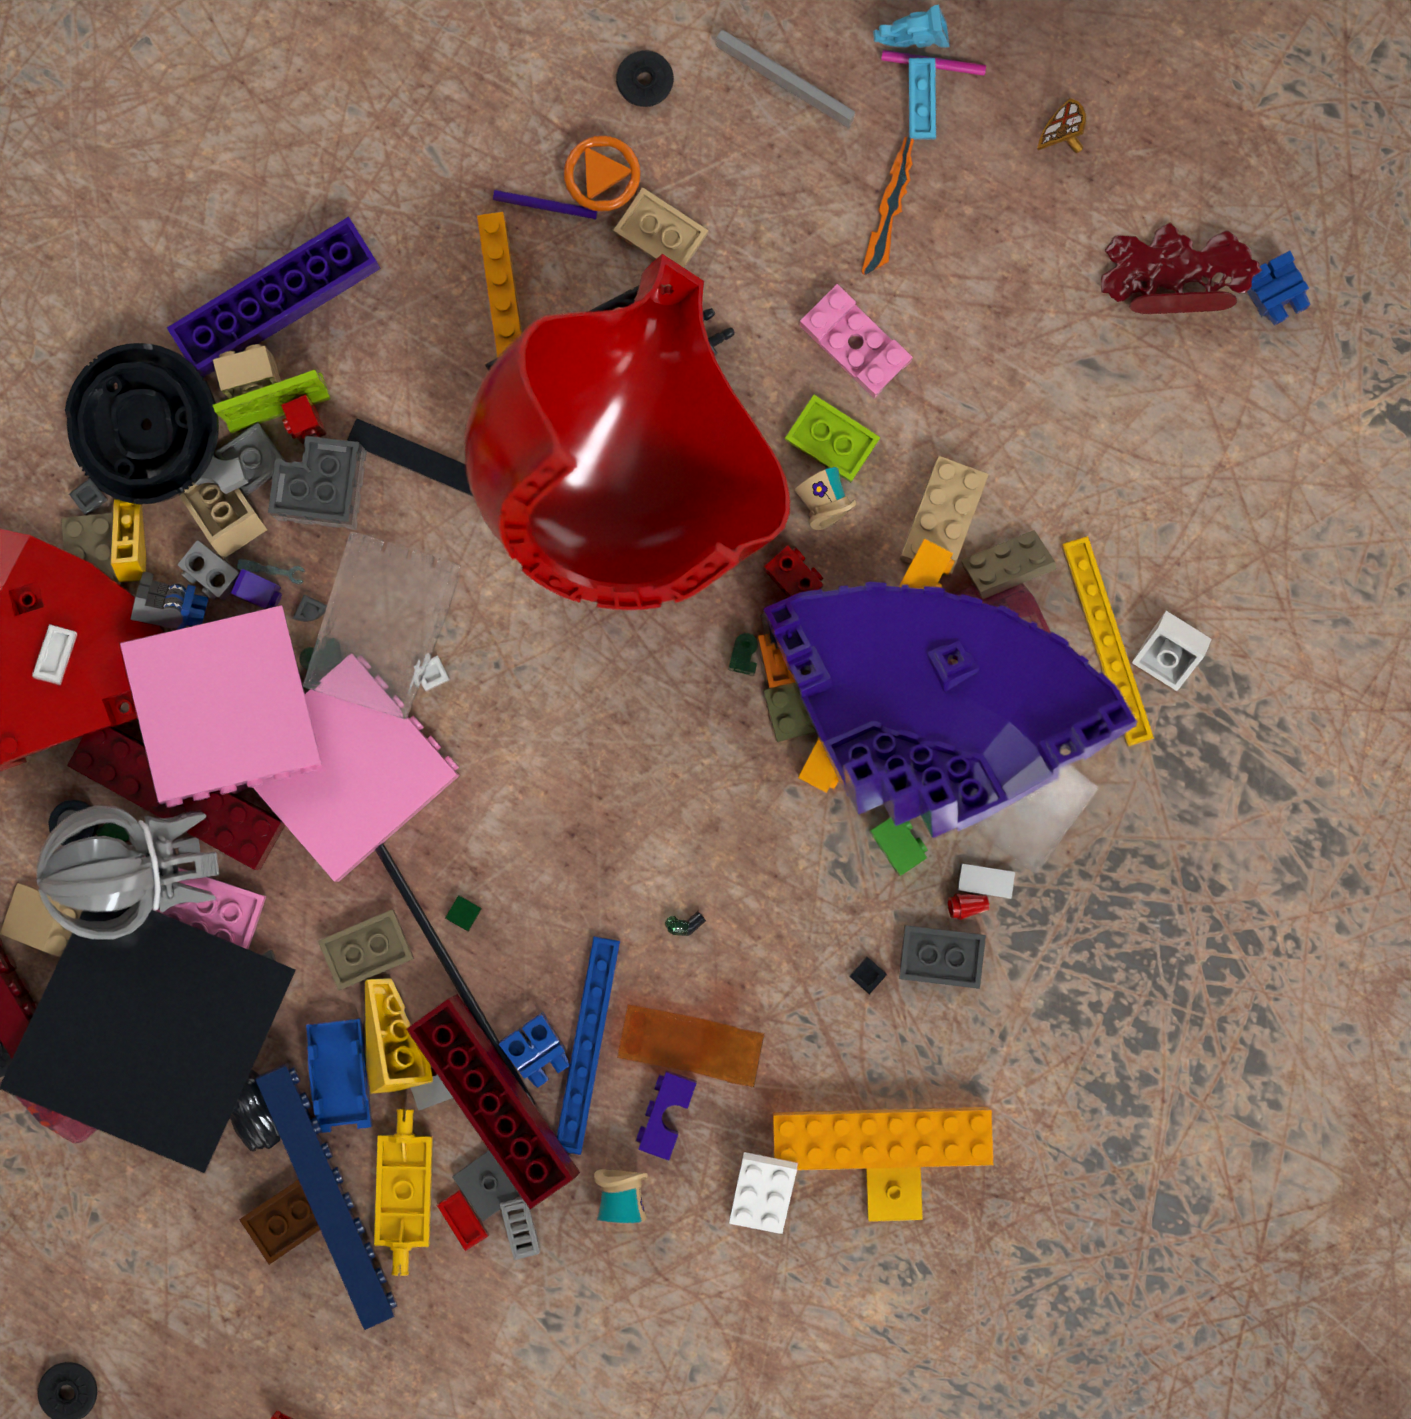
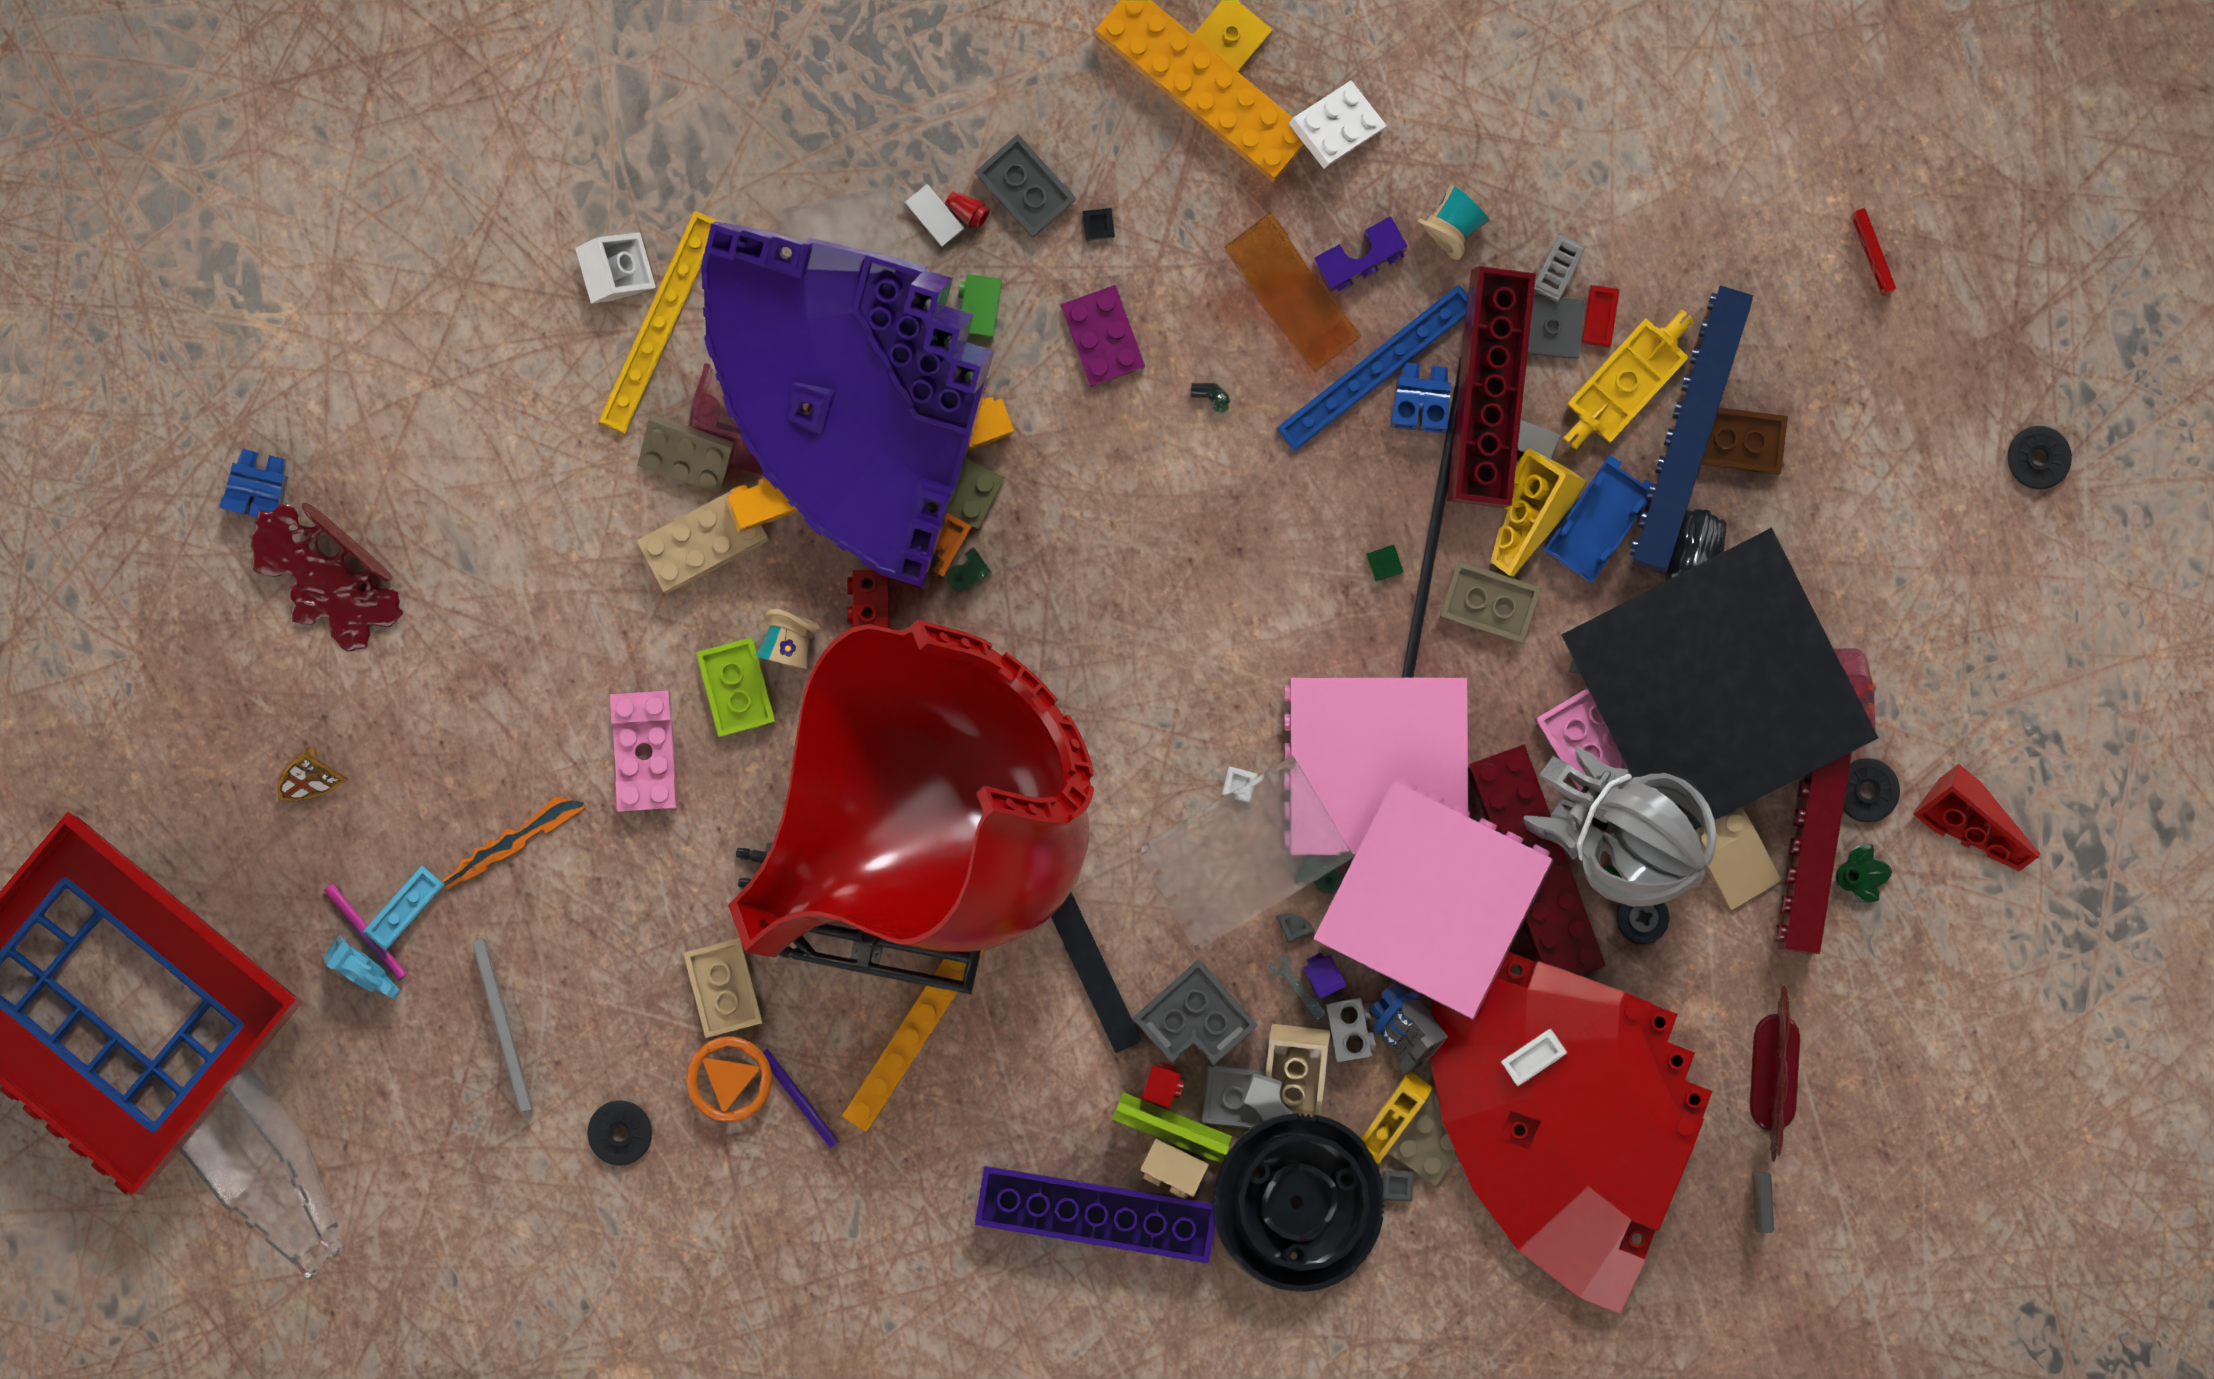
camera: 140 degrees left, 0 degrees up
none -> magenta plate [1061,285,1145,388]

